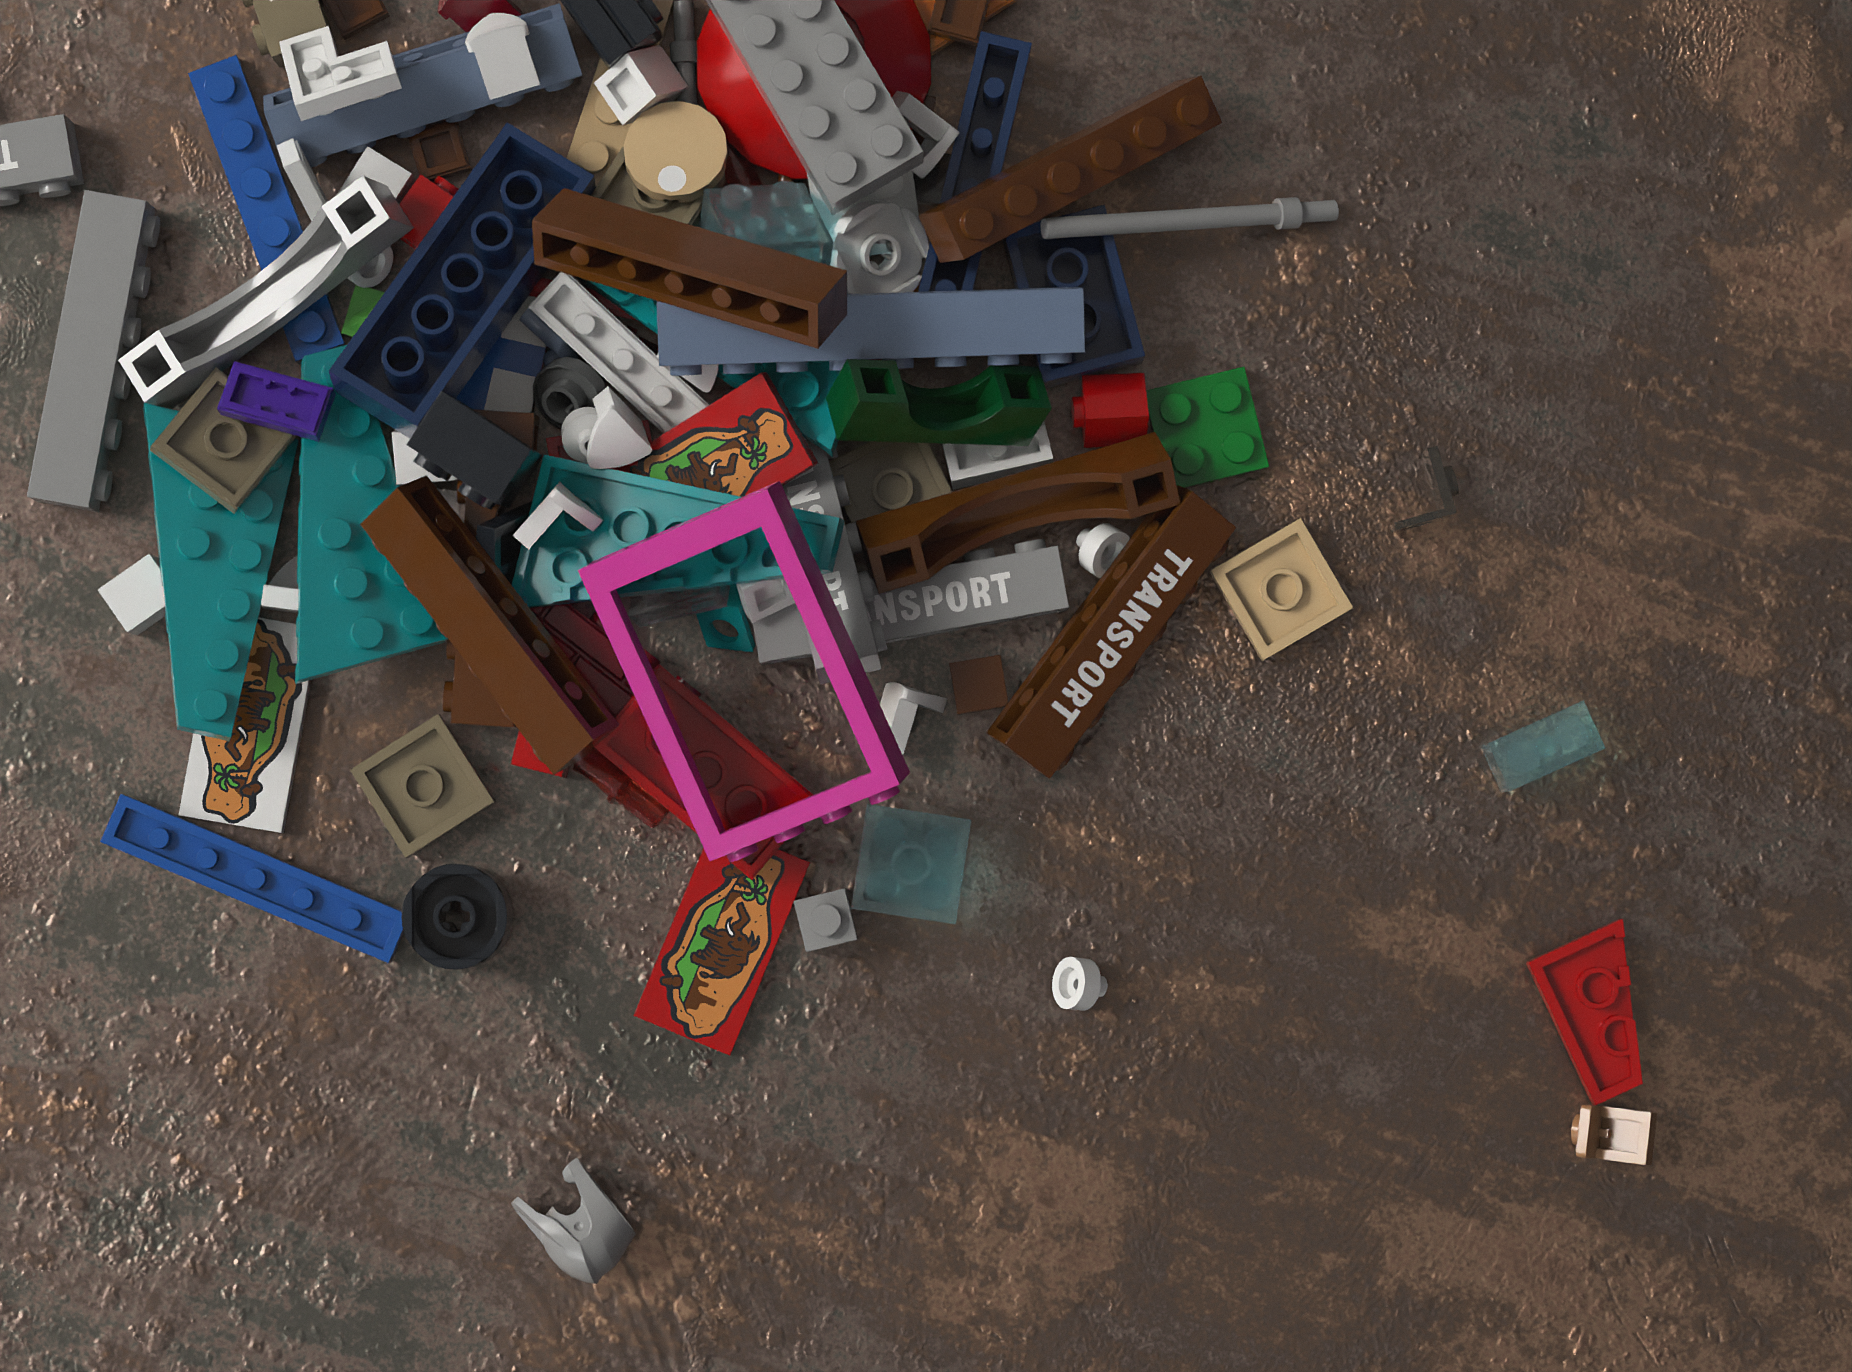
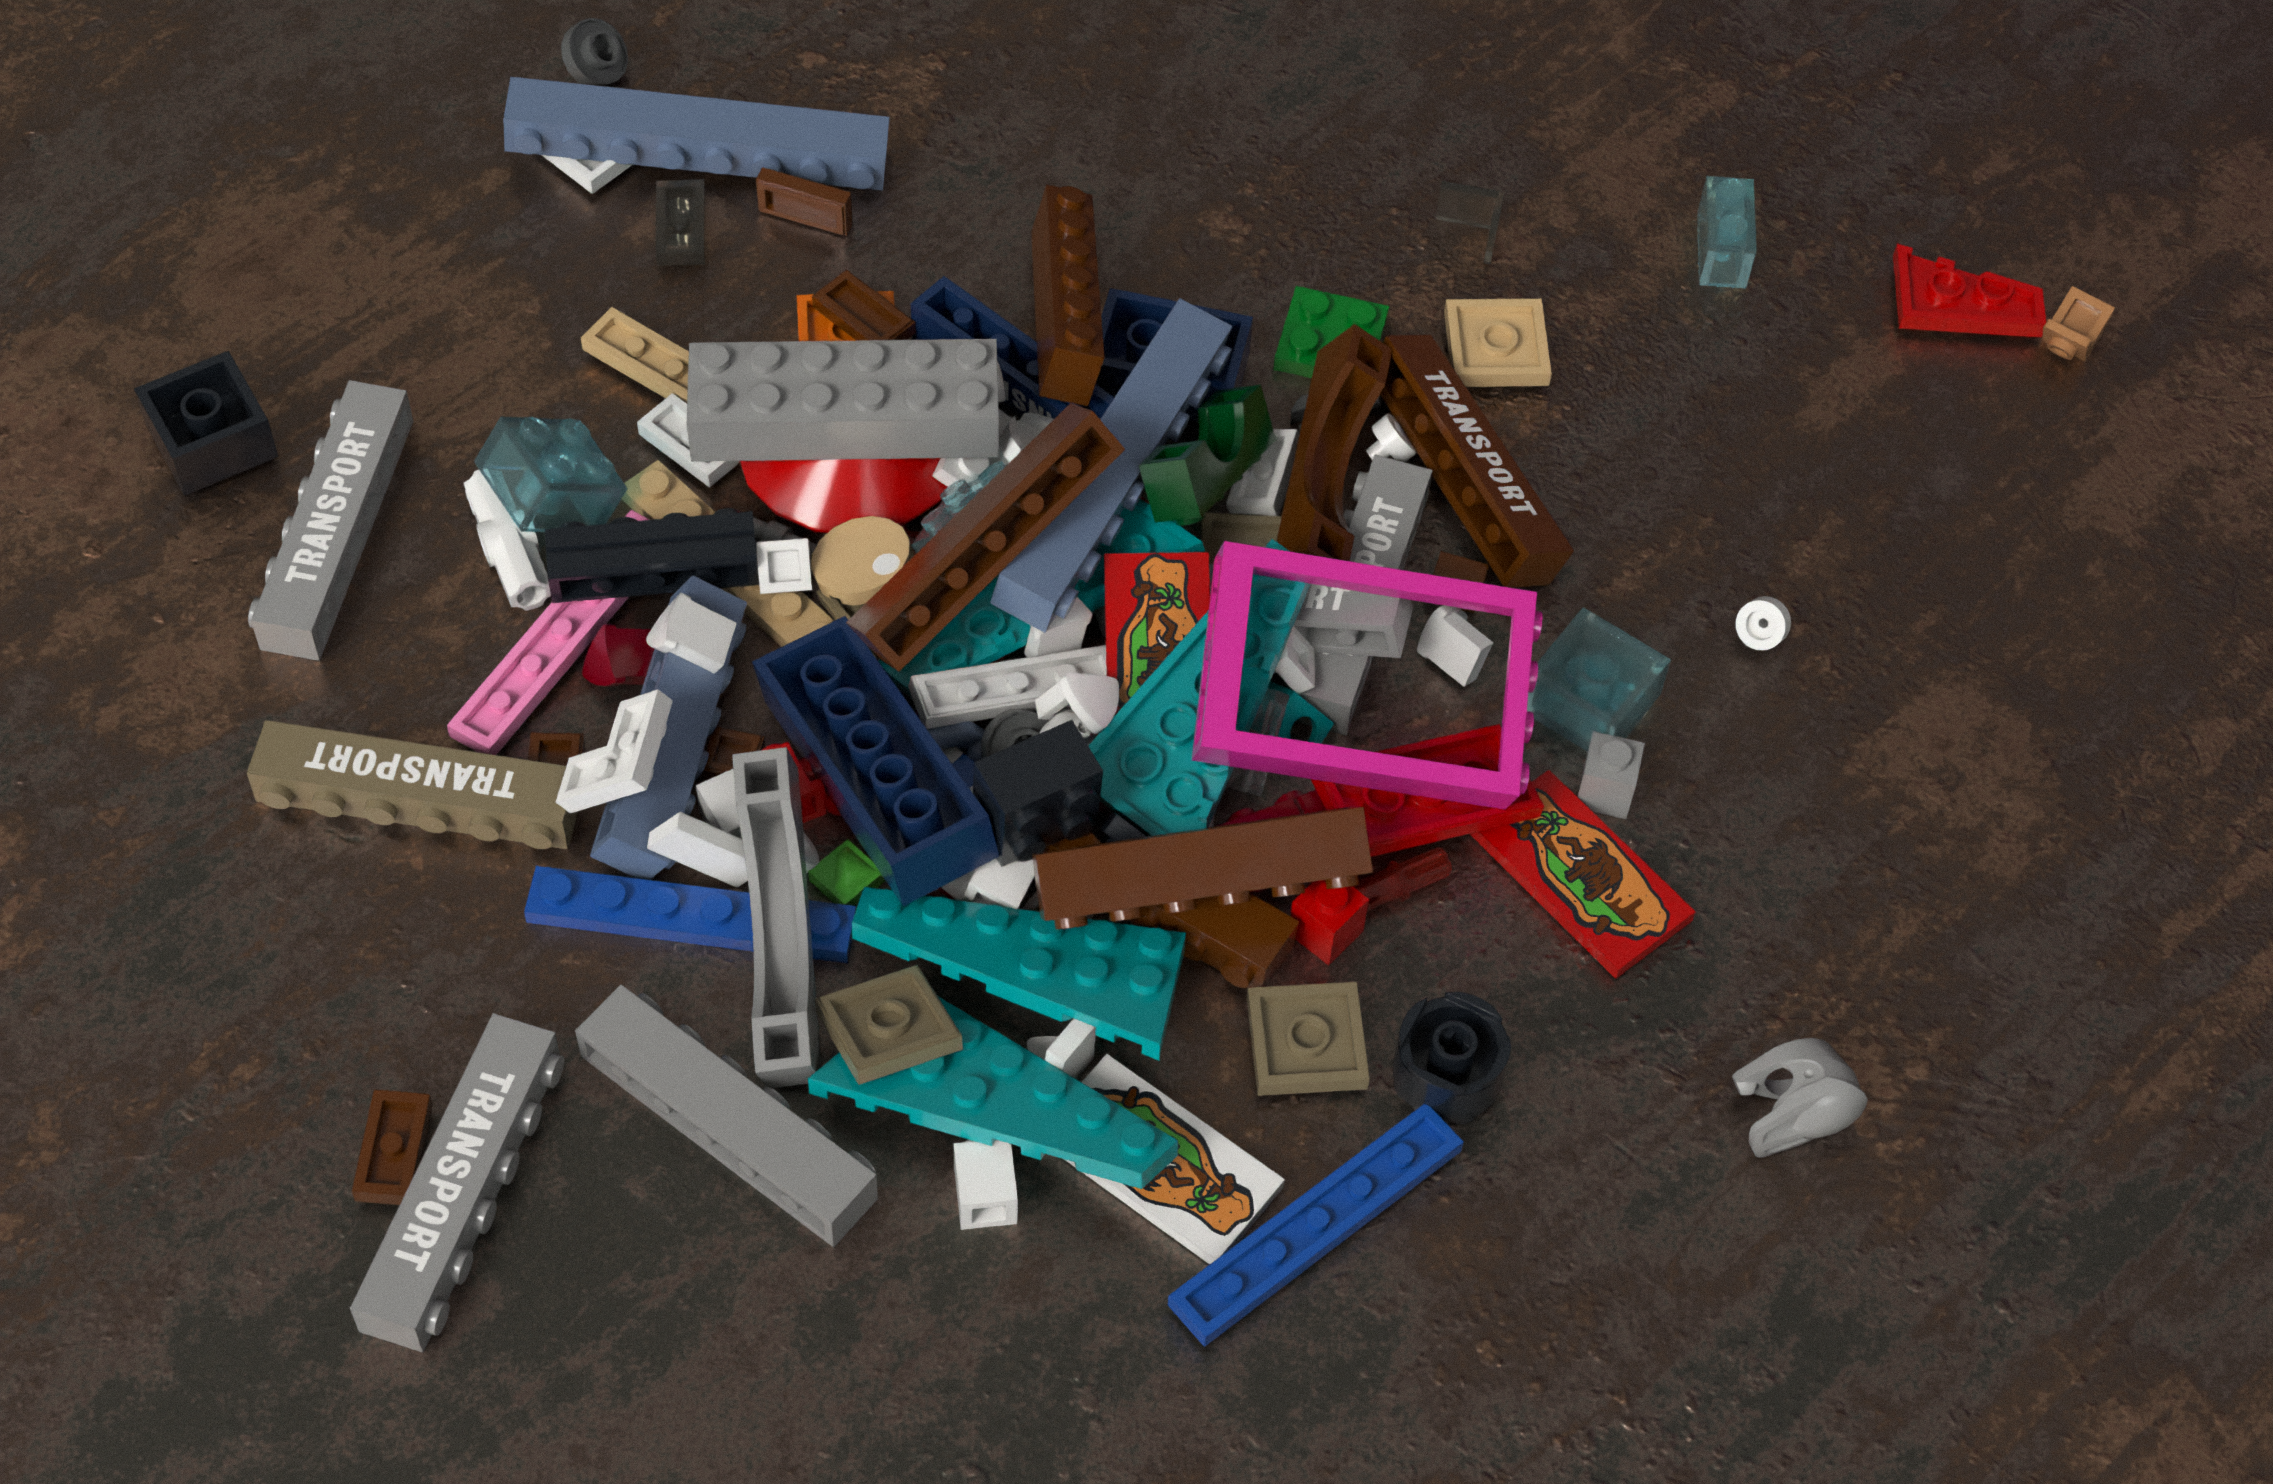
camera: 65 degrees left, 30 degrees down
dark purple plate [217,361,336,442] -> none
white tile [513,482,603,549] -> none
light grey bar [1041,197,1339,239] -> none
red brick [1071,373,1149,448] -> none

